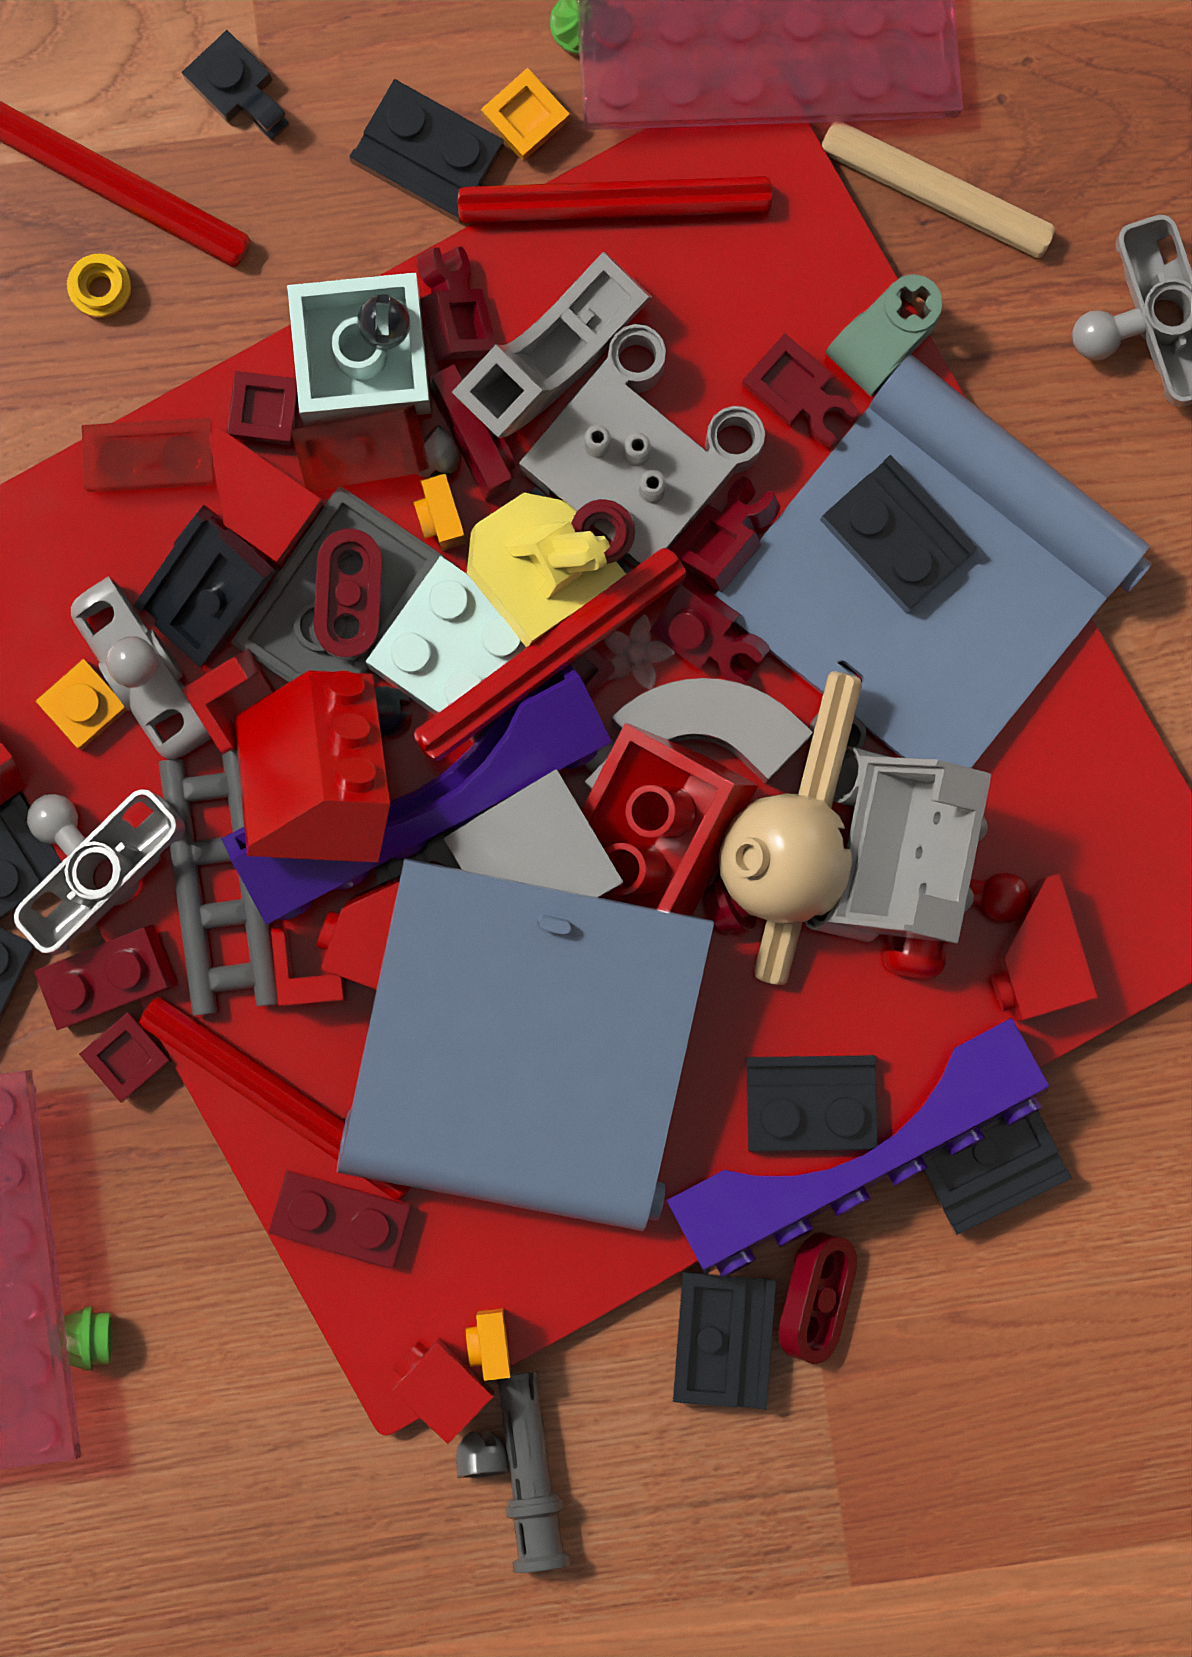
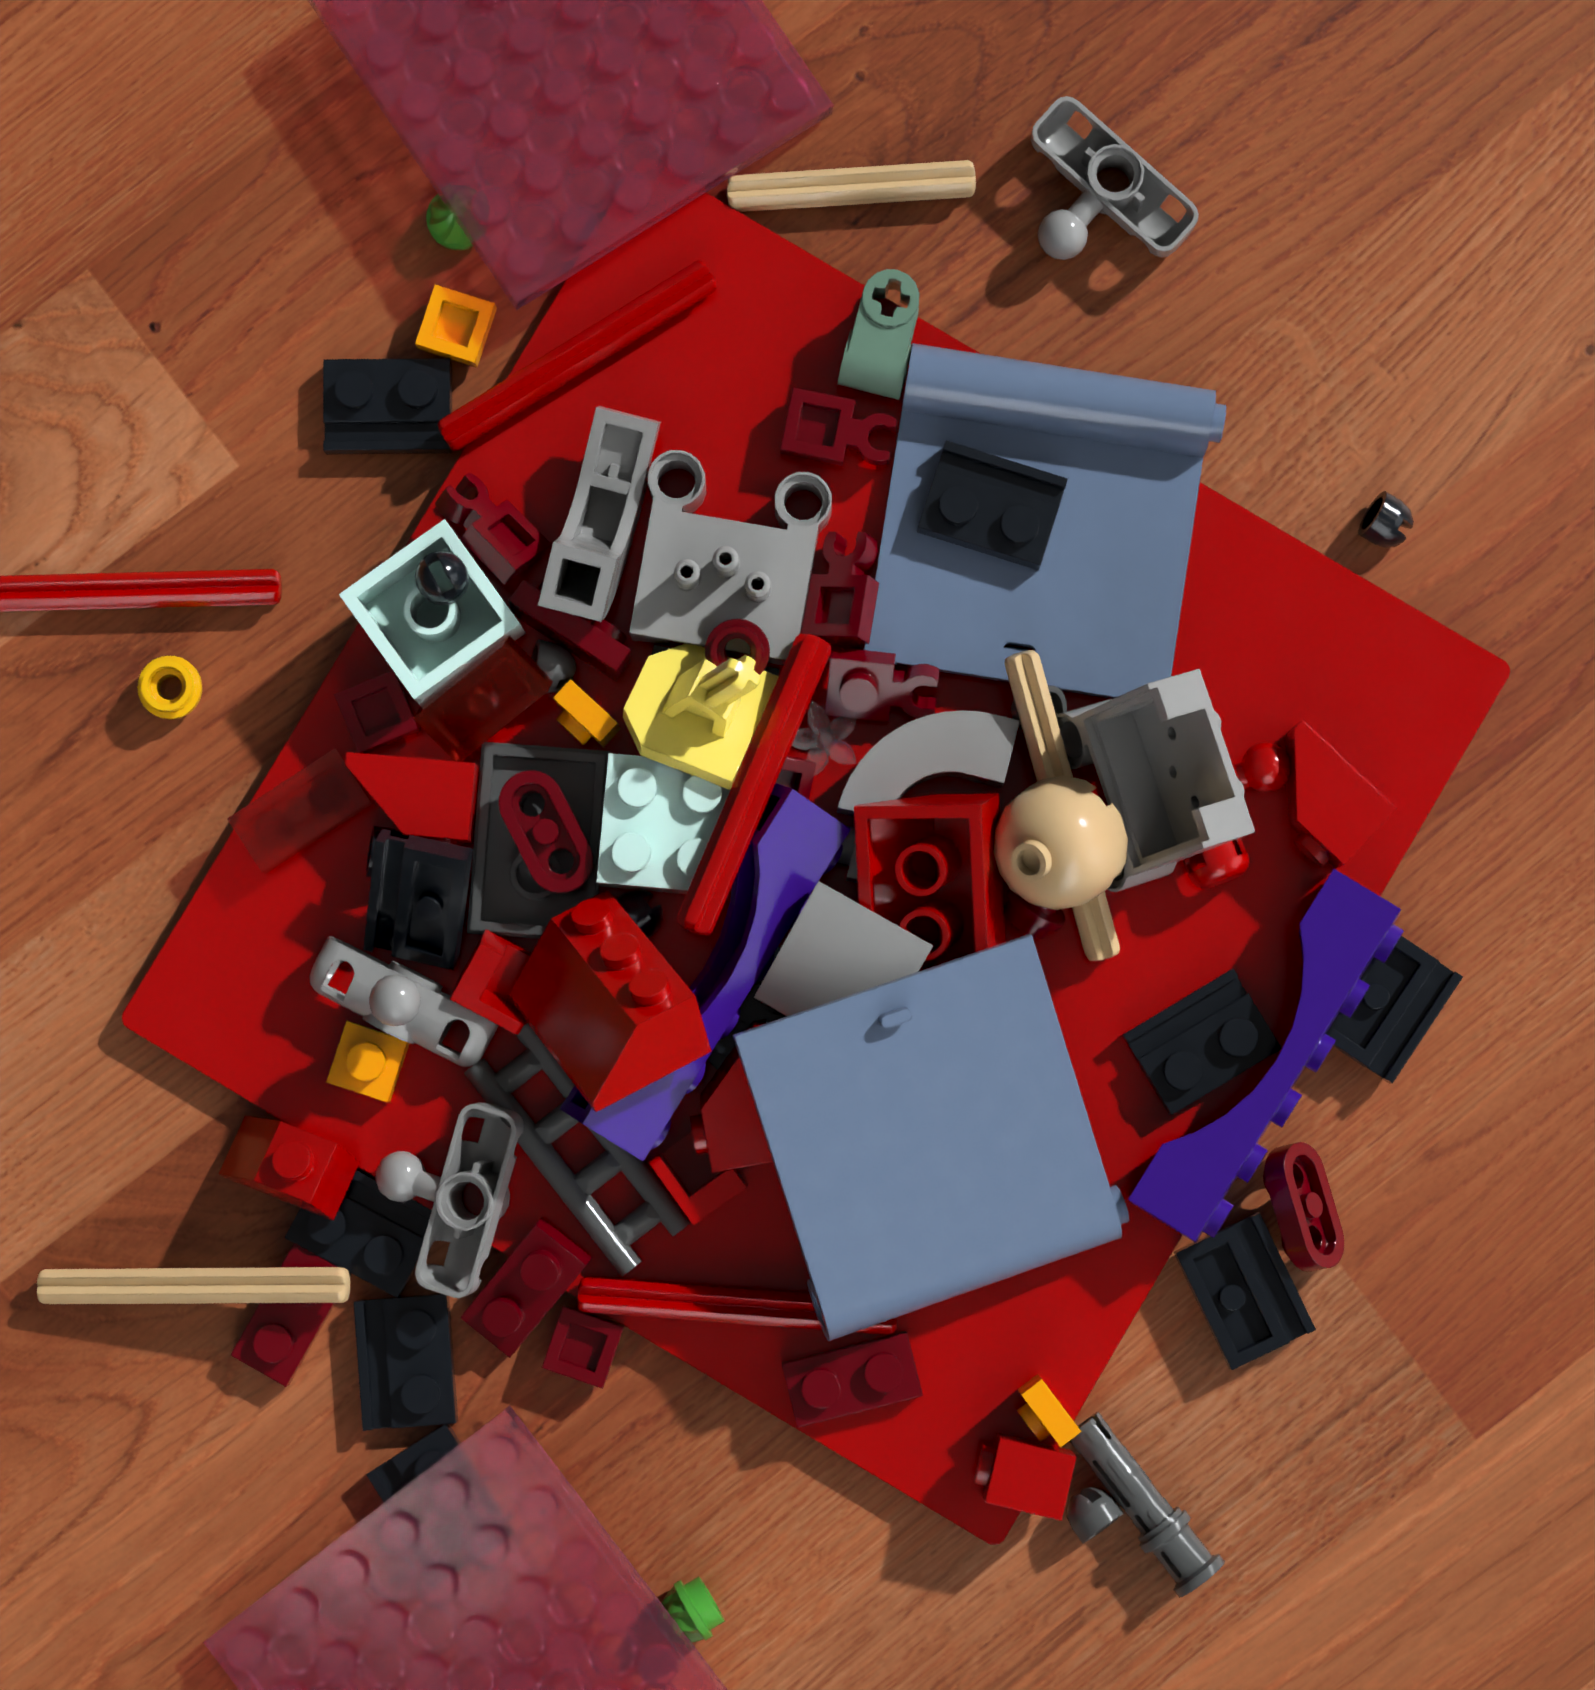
camera: 25 degrees left, 0 degrees up
black plate [181,30,289,141] -> none

